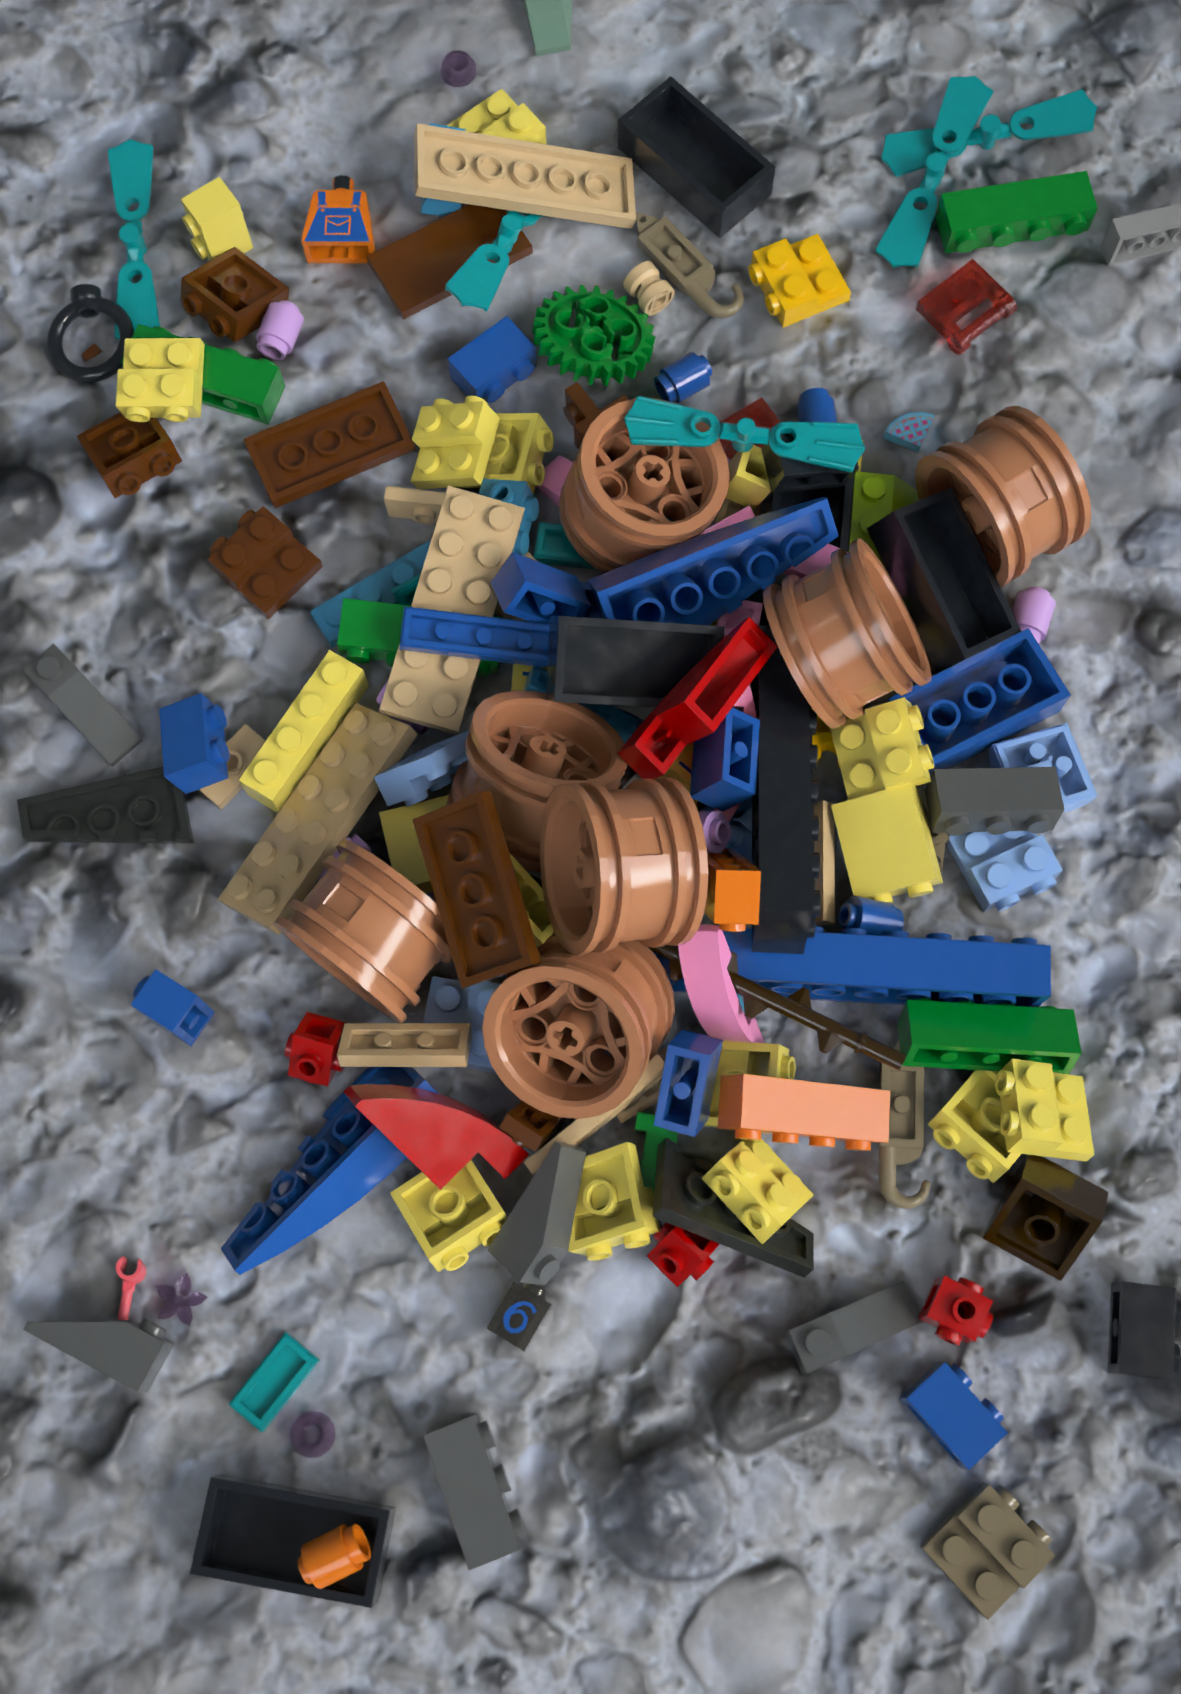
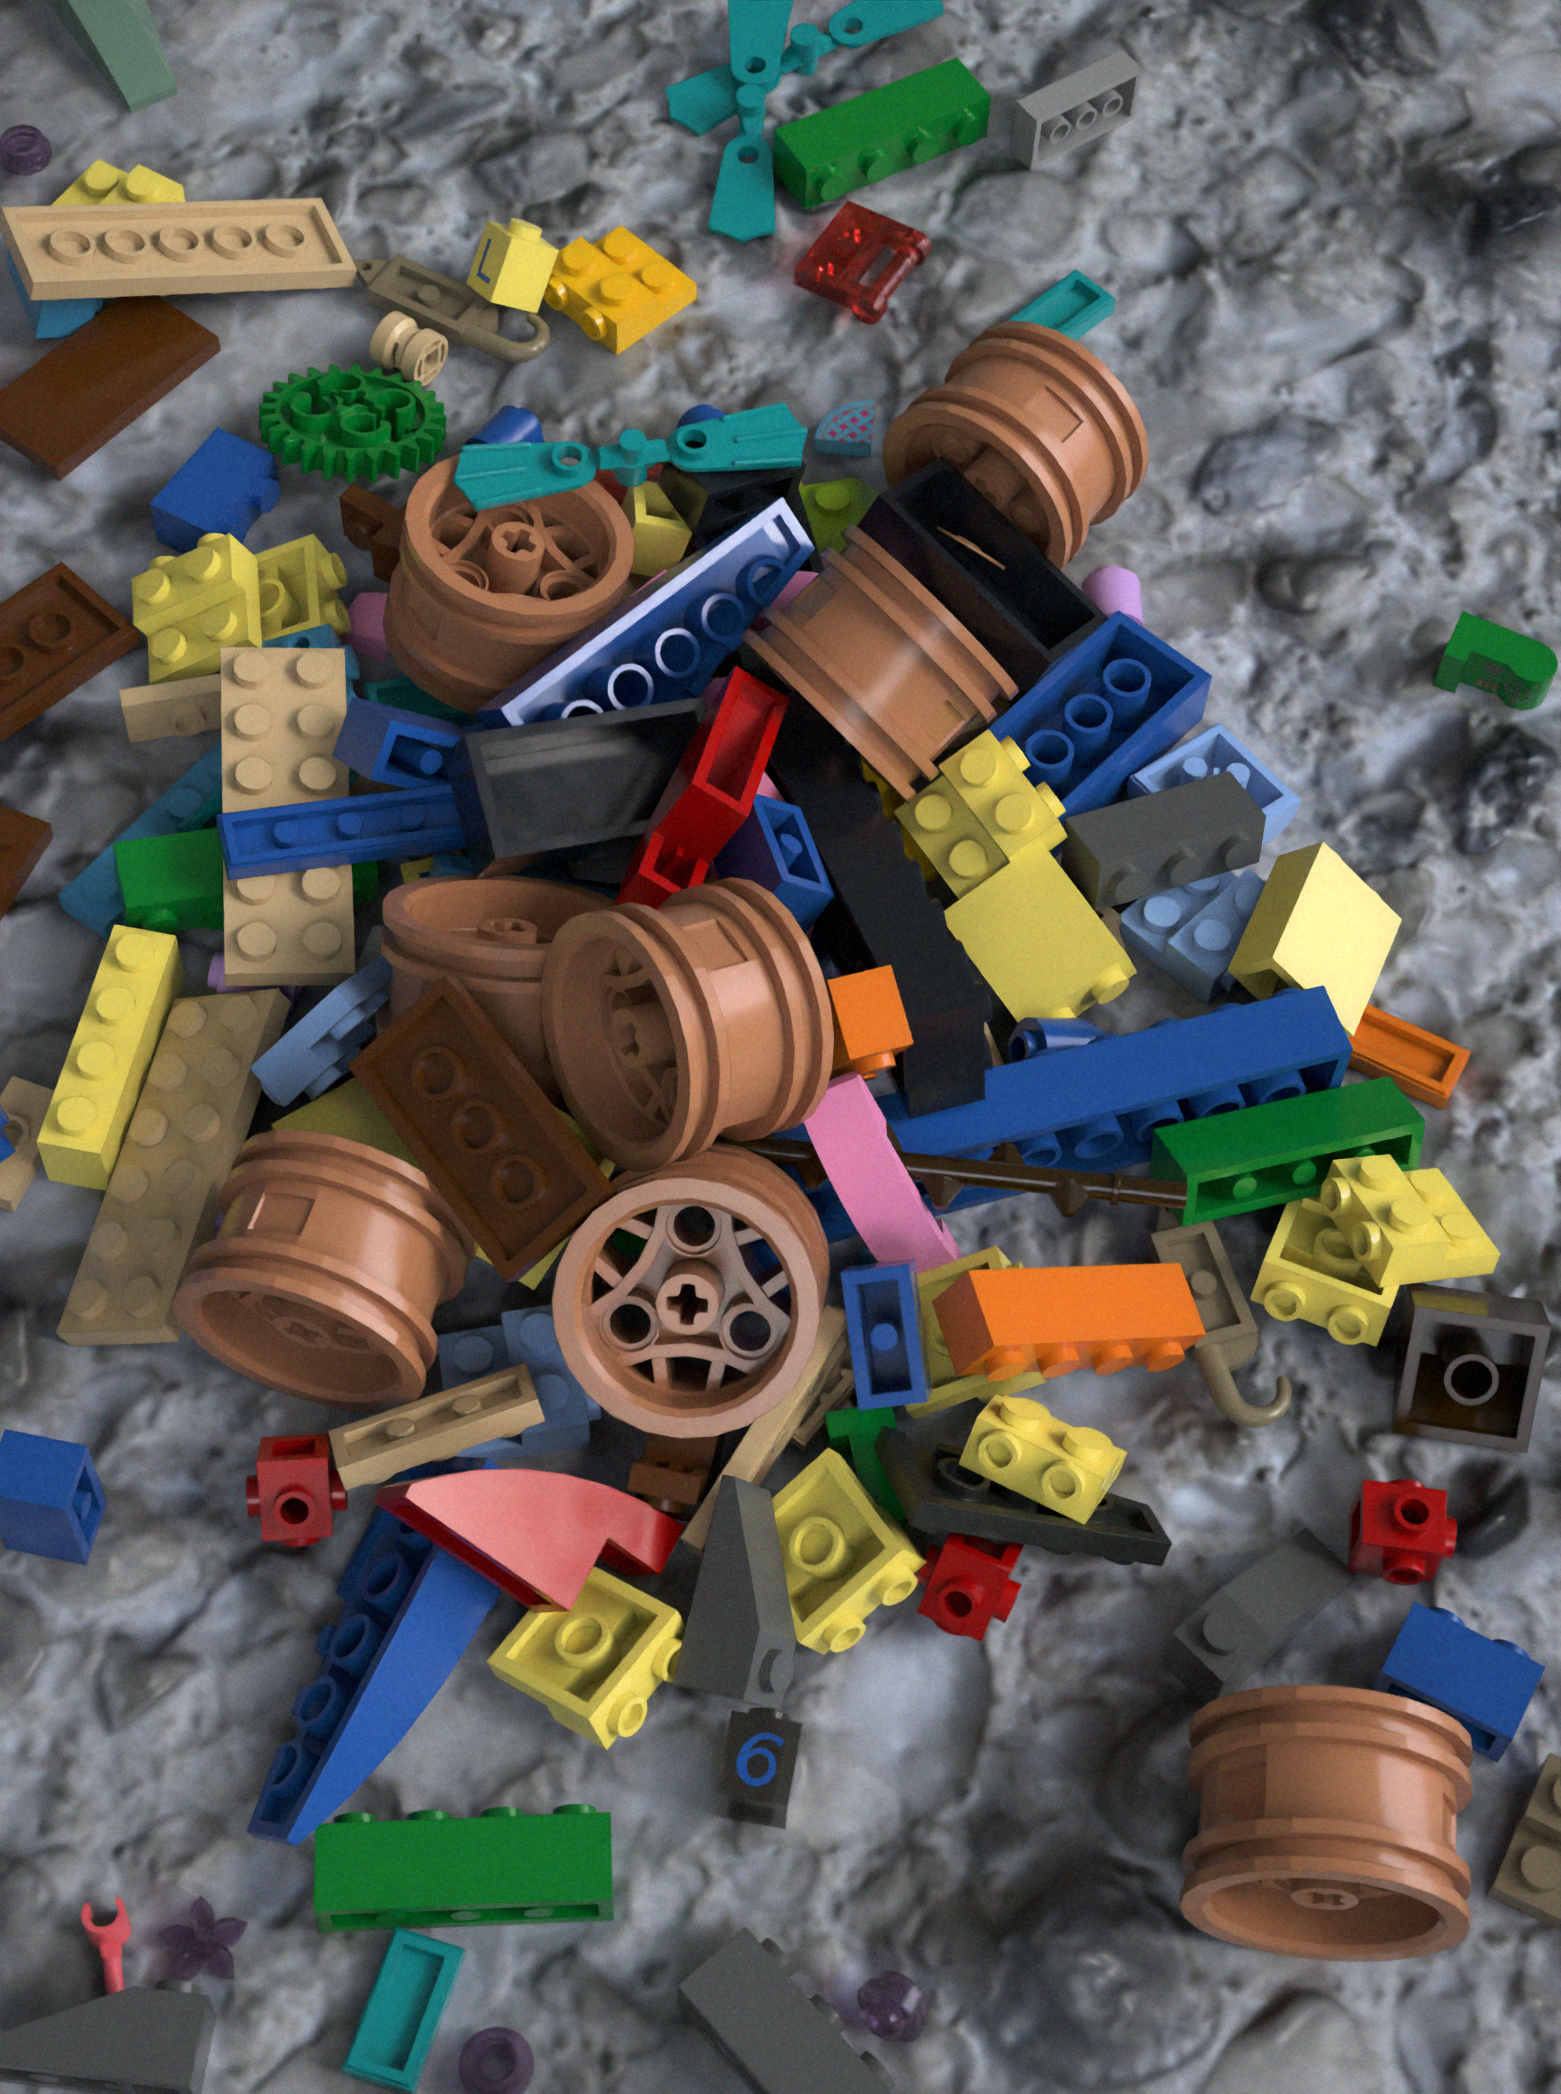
camera: 25 degrees left, 15 degrees down
teal piece [445,210,542,311] -> none
black piece [618,76,775,239] -> none
none -> green brick [313,1804,614,1933]
none -> light yellow brick [466,218,559,313]
none -> clear purple plate [857,1970,929,2042]
none -> medium nougat piece [936,526,1005,569]
none -> teal tile [1006,269,1116,341]
none -> nougat wheel [1179,1685,1473,1962]
none -> light yellow brick [1227,842,1402,1037]
none -> orange tile [1347,1004,1471,1110]

